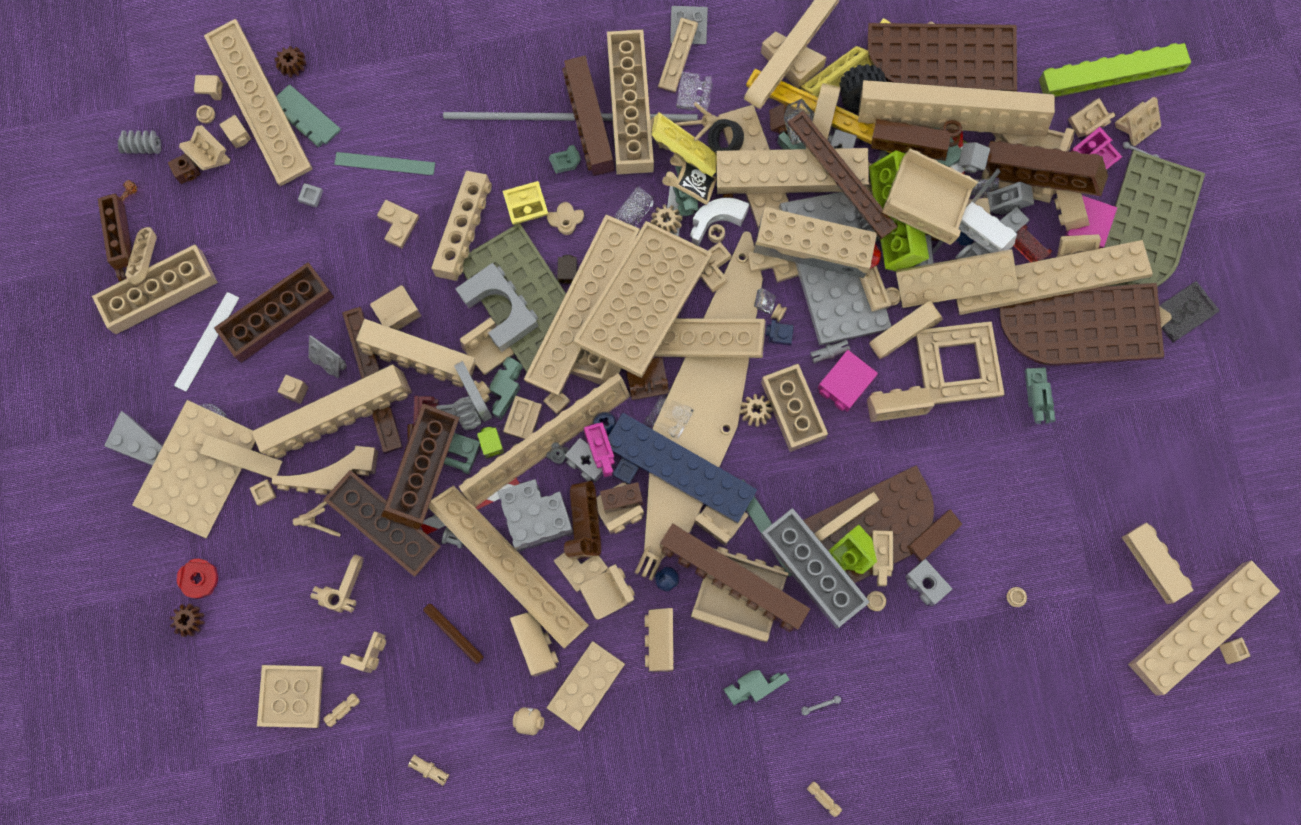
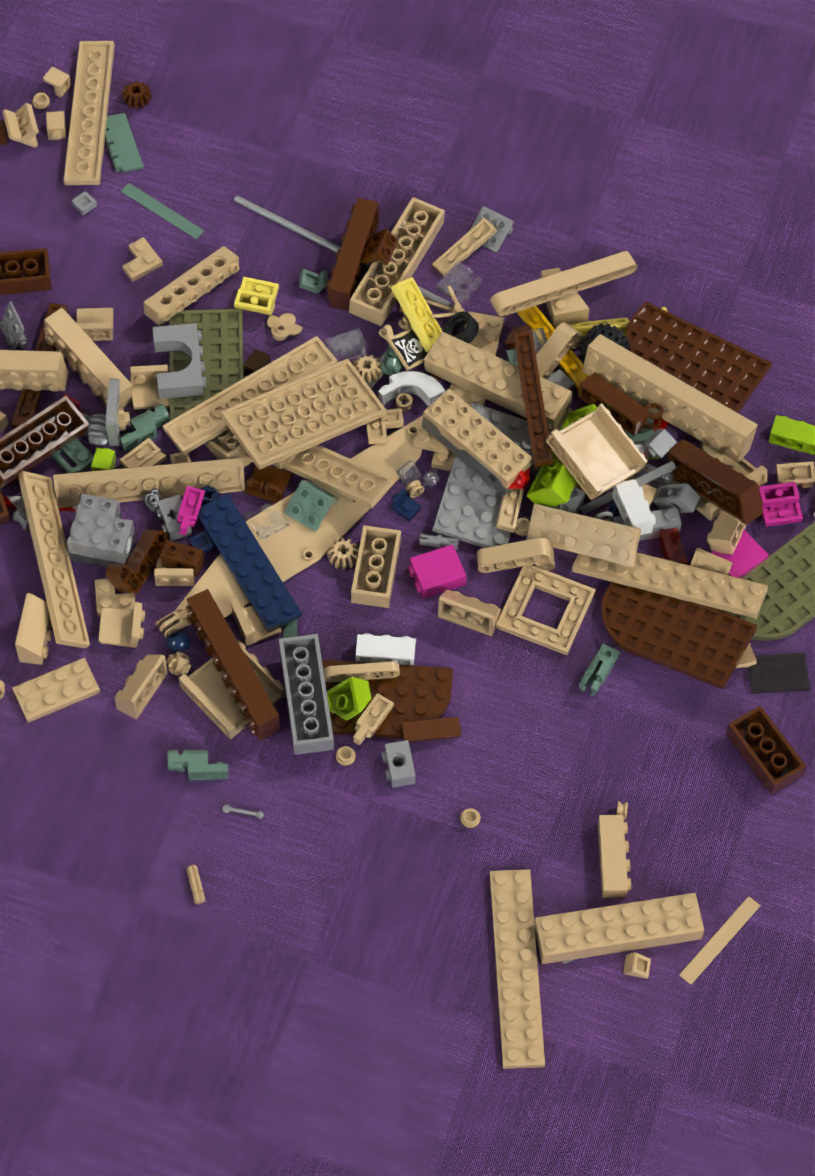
camera: 25 degrees right, 15 degrees down
none -> tan gear [166,652,192,676]
none -> sand green bracket [284,480,339,531]
none -> white brick [356,633,416,666]
none -> reddish brown bracket [361,228,398,265]
none -> clear plate [422,469,440,488]
none -> tan plate [490,869,545,1069]
none -> tan bush [616,801,628,820]
none -> tan sticker [680,896,761,984]
none -> reddish brown brick [726,705,807,795]

